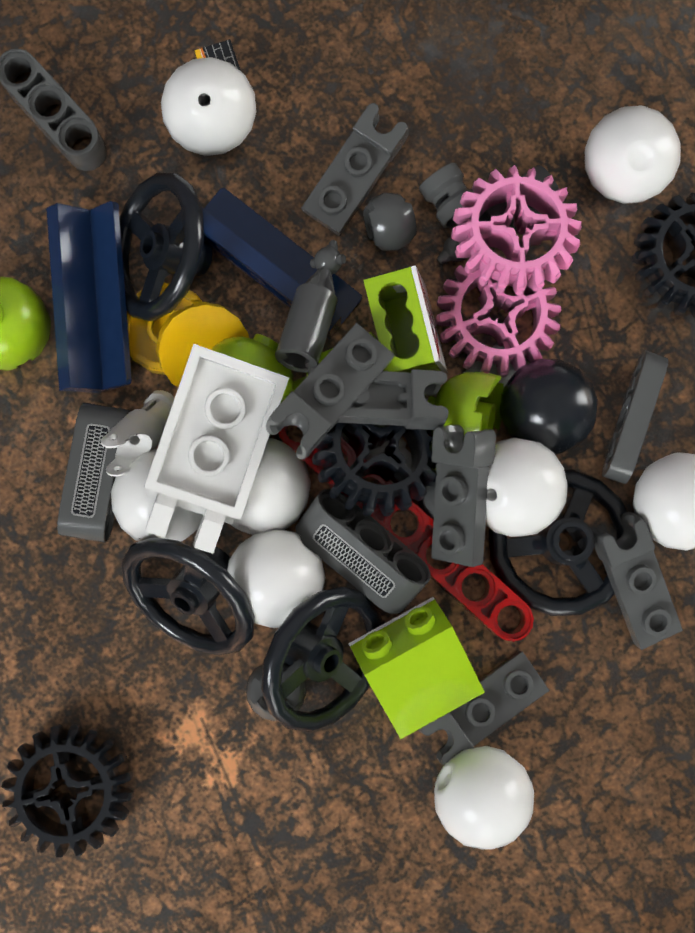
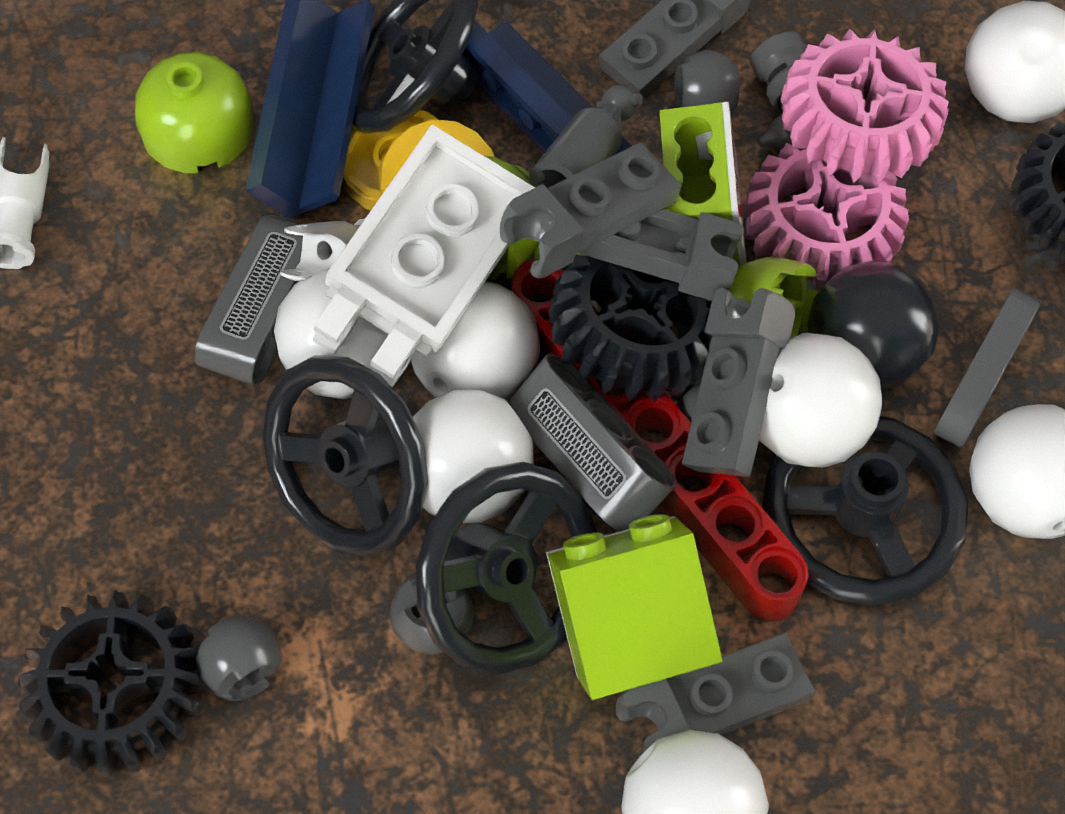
camera: 15 degrees right, 20 degrees down
dark grey plate [591,512,683,650] -> none
none -> dark grey piece [195,615,283,701]

